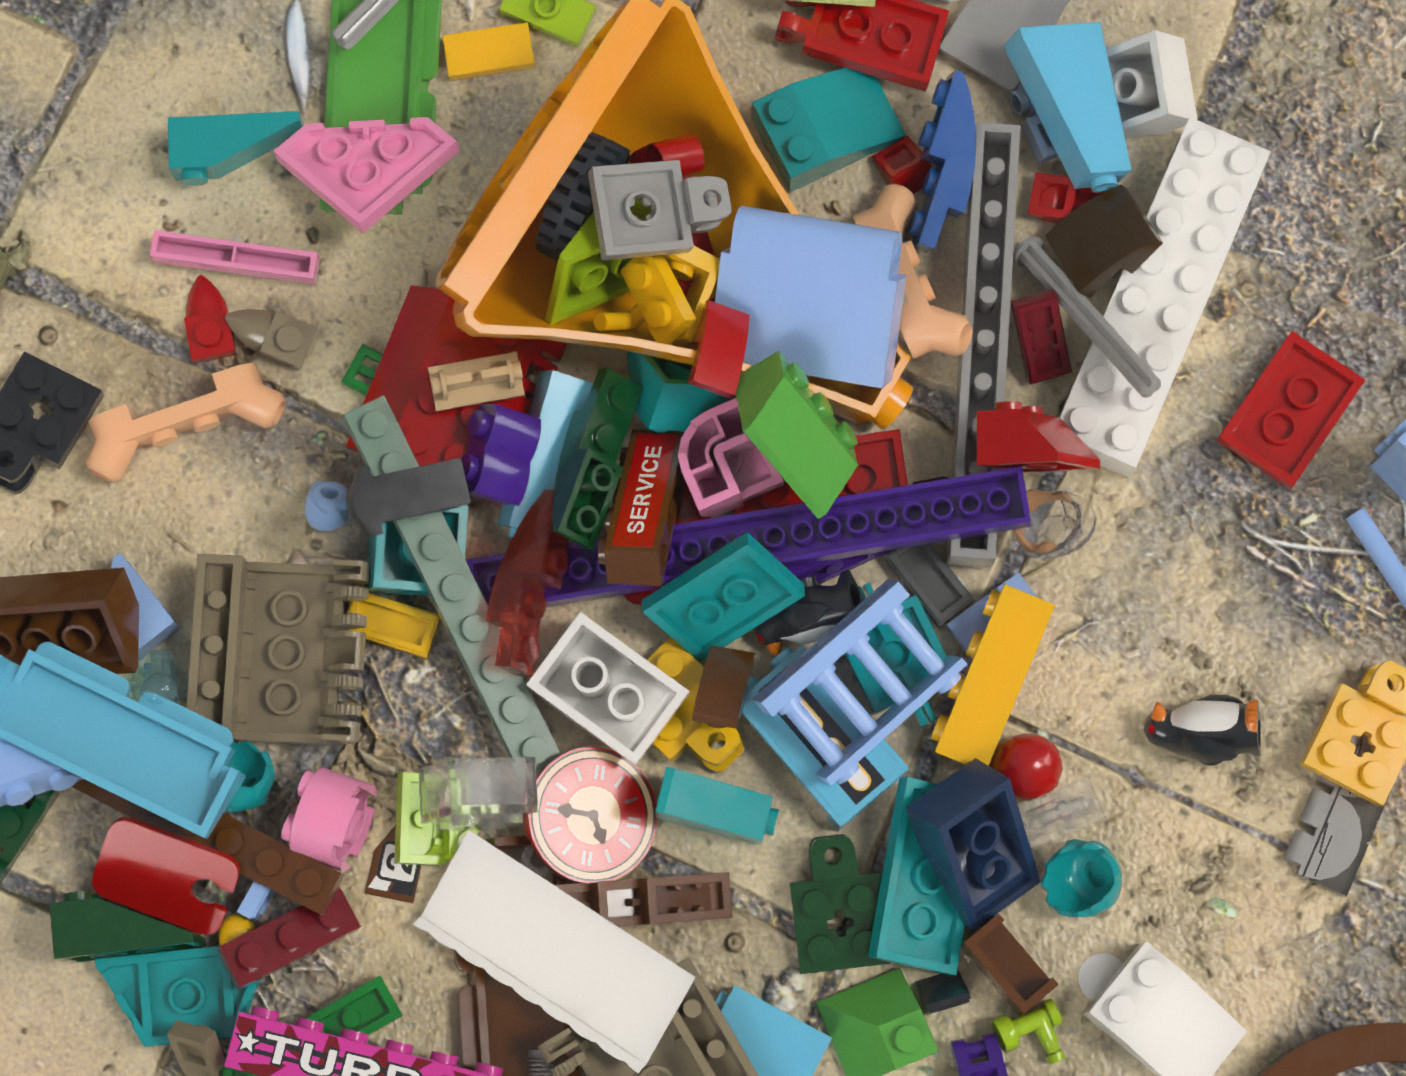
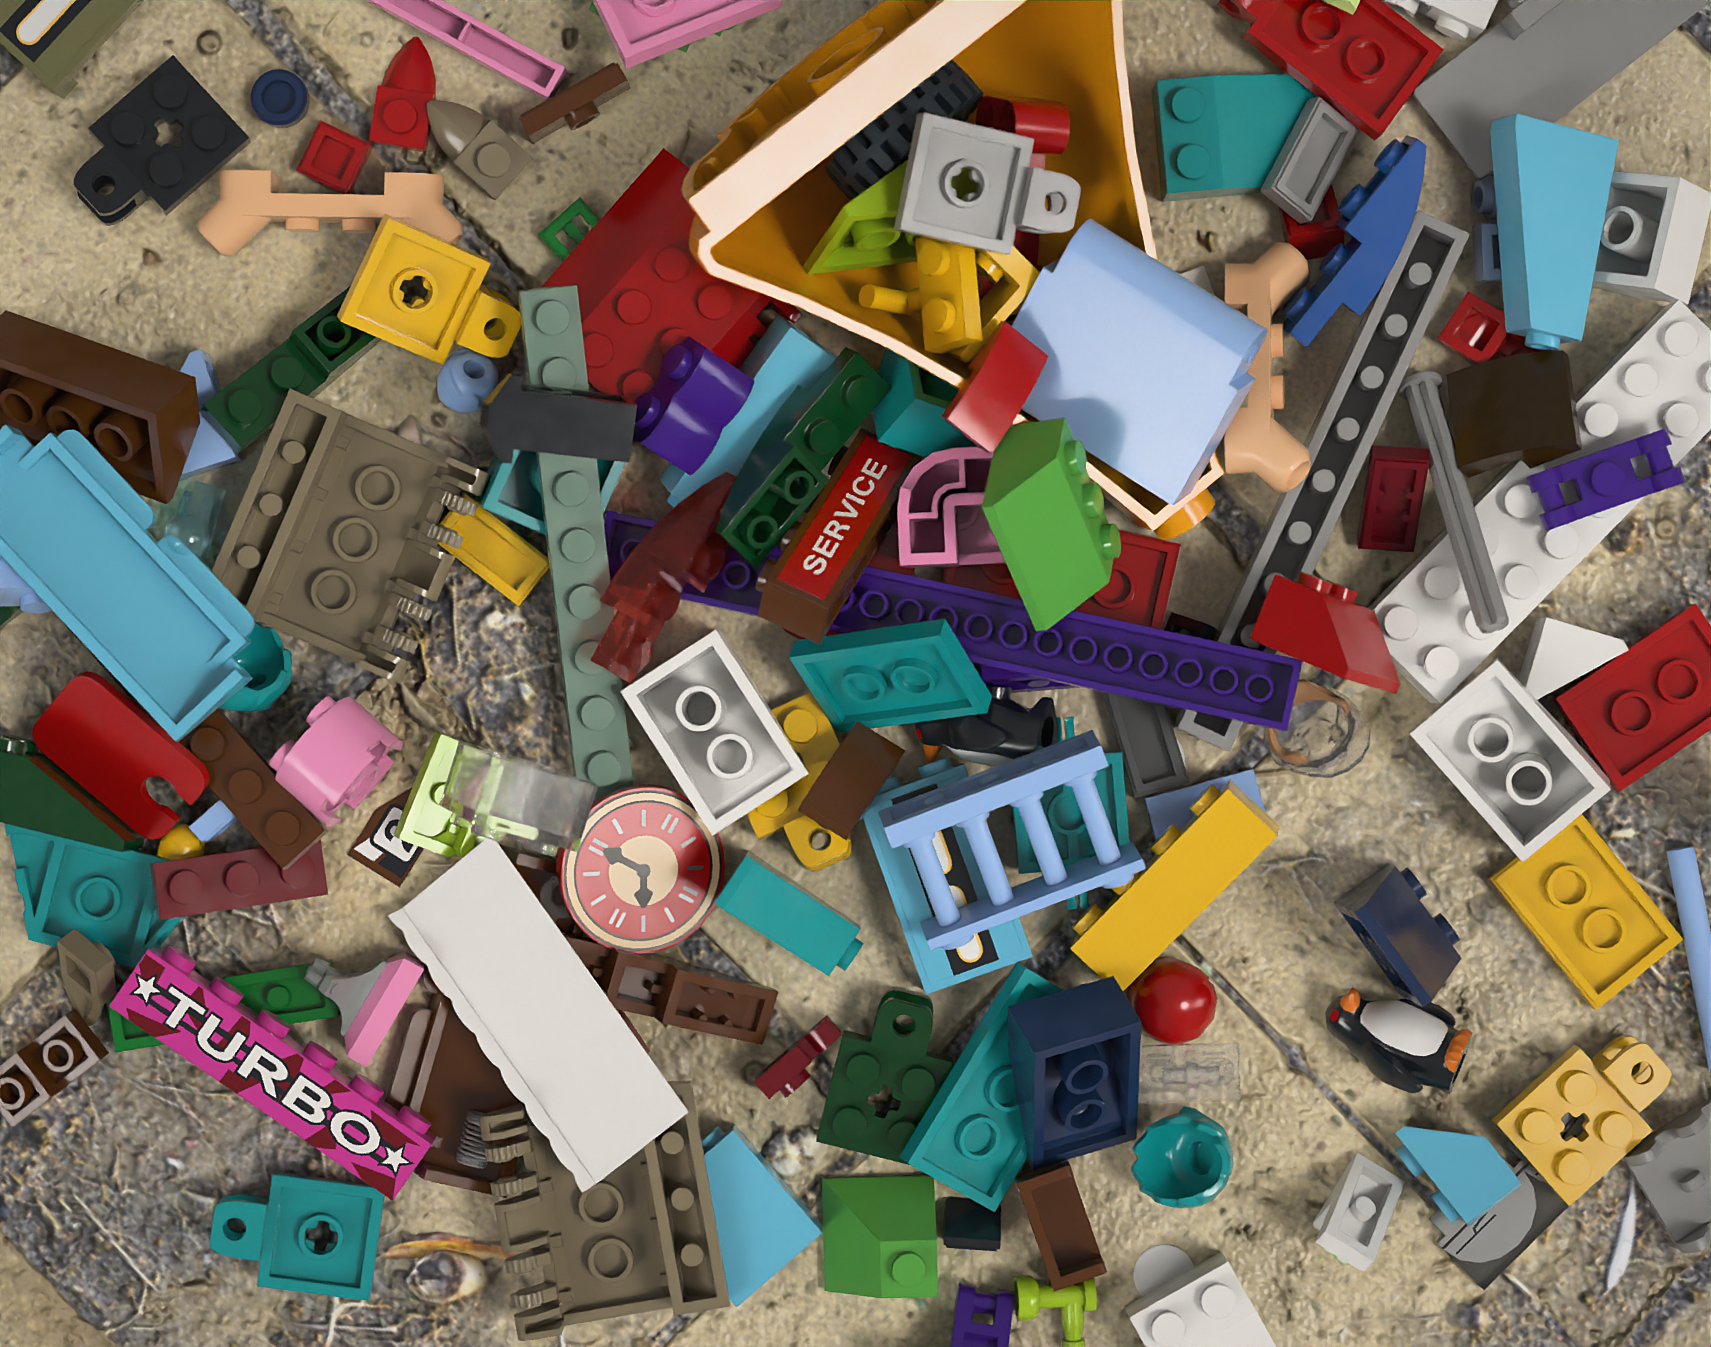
camera: 20 degrees right, 10 degrees up
tan hinge [428,352,525,412] -> none
none -> dark green slope [200,287,408,454]
none -> dark blue tile [251,69,310,128]
none -> red tile [296,120,373,194]
none -> bright pink piece [304,951,424,1068]
none -> yellow plate [337,214,521,365]
none -> reddish brown plate [519,62,630,144]
none -> dark red plate [754,1015,842,1099]
none -> light grey tile [1260,97,1359,224]
none -> white slope [1313,1153,1405,1272]
none -> dark blue slope [1333,863,1461,1007]
none -> medium azure slope [1395,1126,1522,1227]
none -> white slope [1410,659,1611,862]
none -> yellow tile [1487,814,1684,1010]
none -> white slope [1518,617,1629,700]
none -> dark purple plate [1526,428,1685,531]

